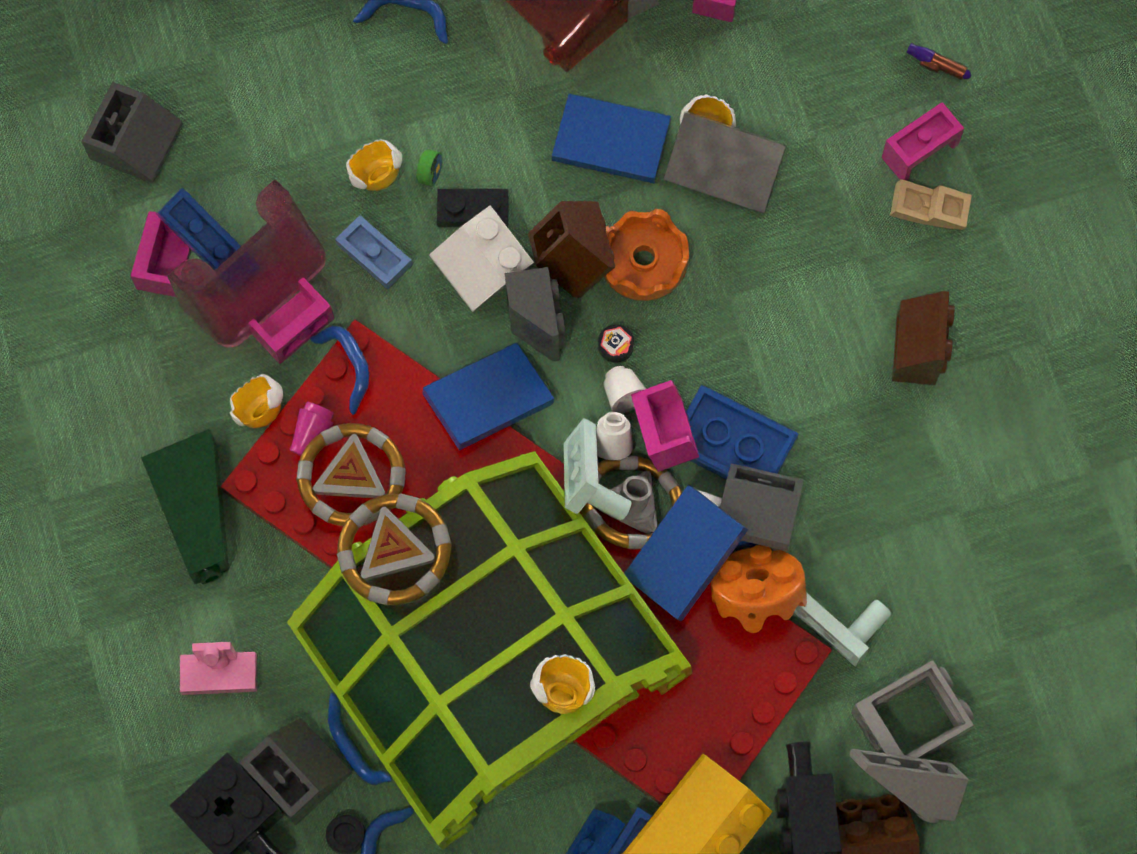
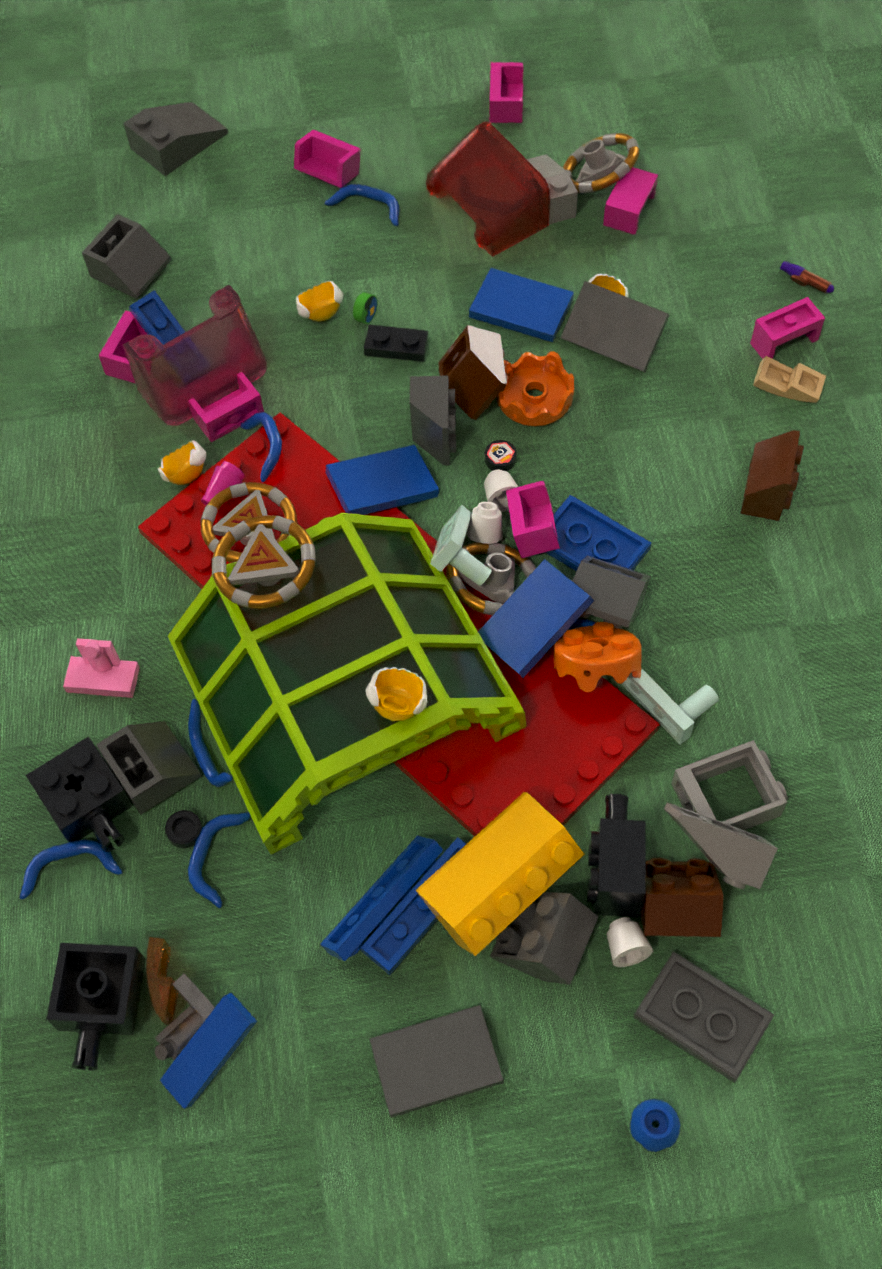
camera: 10 degrees right, 10 degrees down
dark green slope [141,429,229,584] -> none
medium blue plate [335,215,412,290] -> none
white slope [429,205,534,312] -> none

